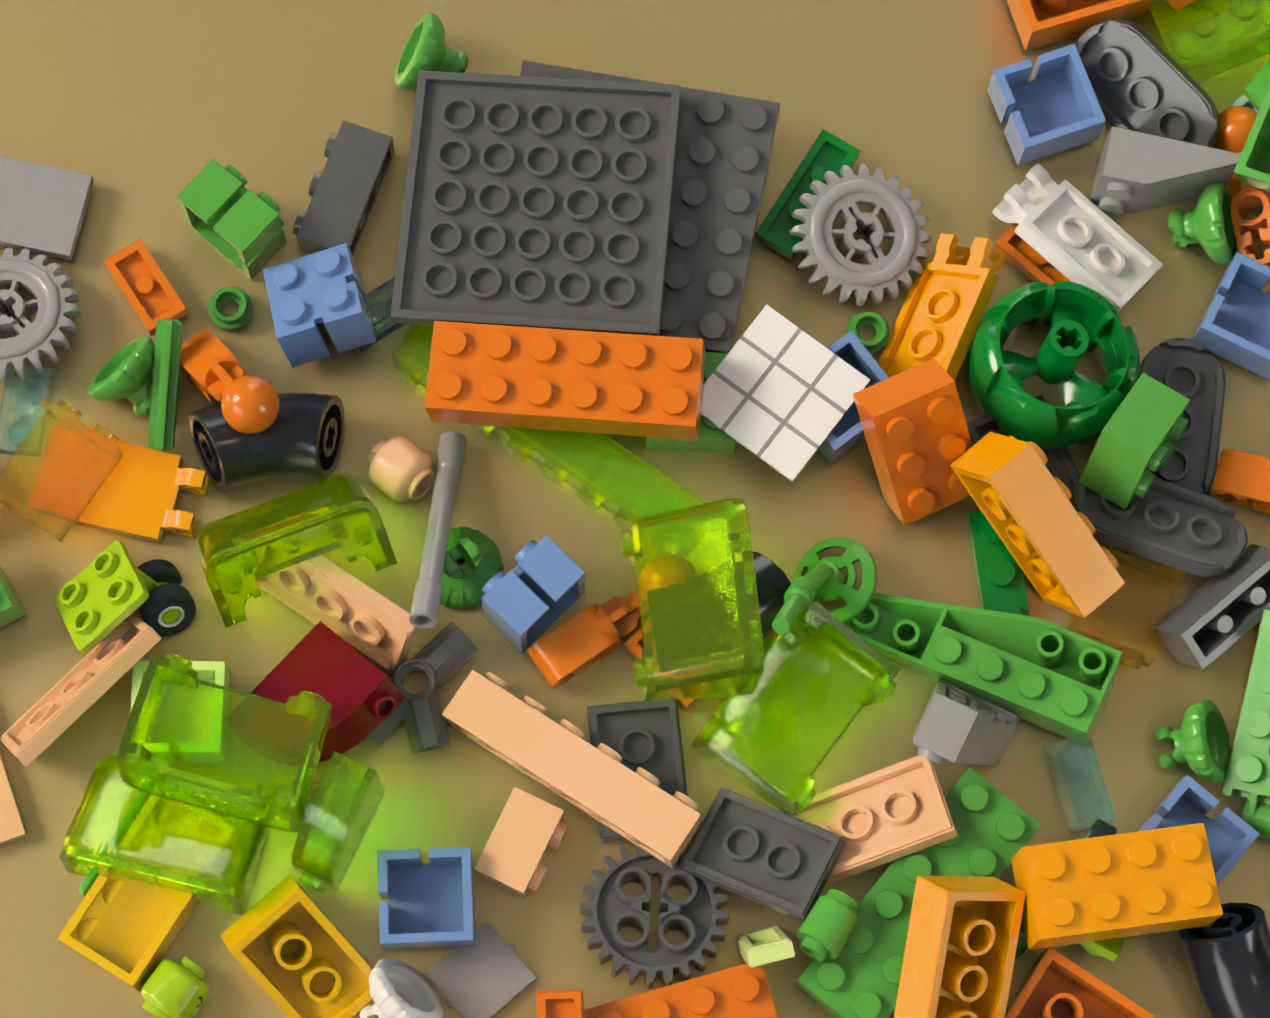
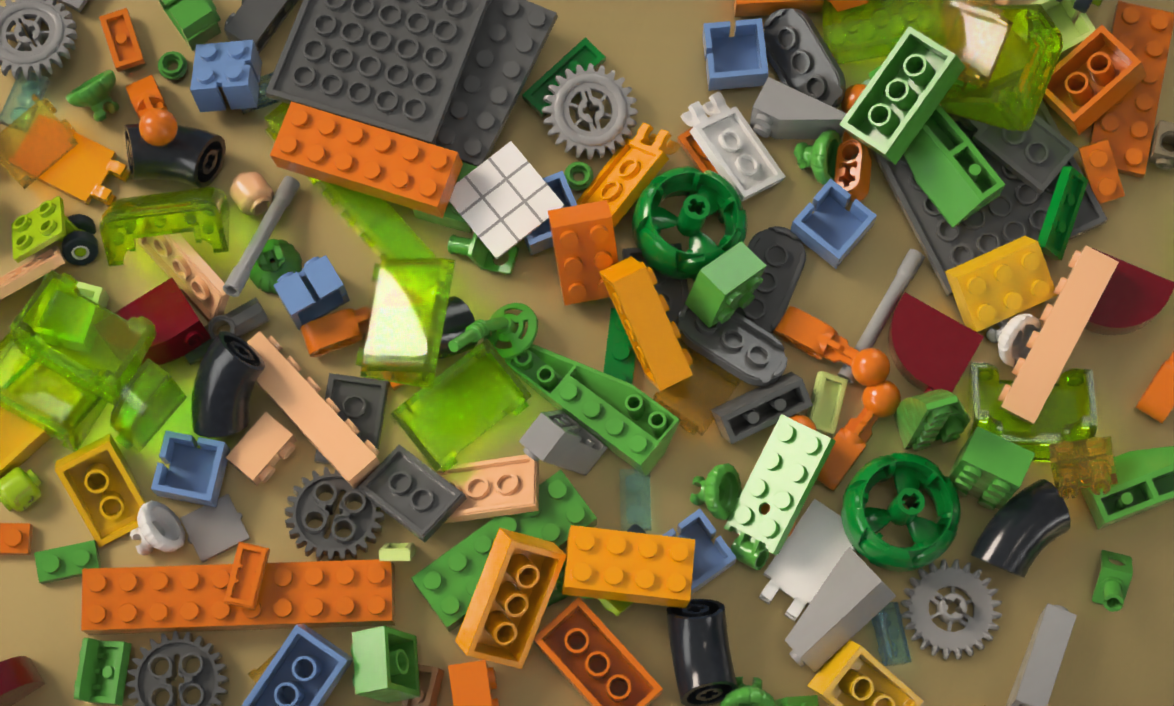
camera: 20 degrees right, 0 degrees up
bright green axle [148,318,183,451] -> none
bright green brick [796,889,861,962] -> none
none -> black brick [191,331,265,438]
none -> bright green bracket [447,233,519,274]

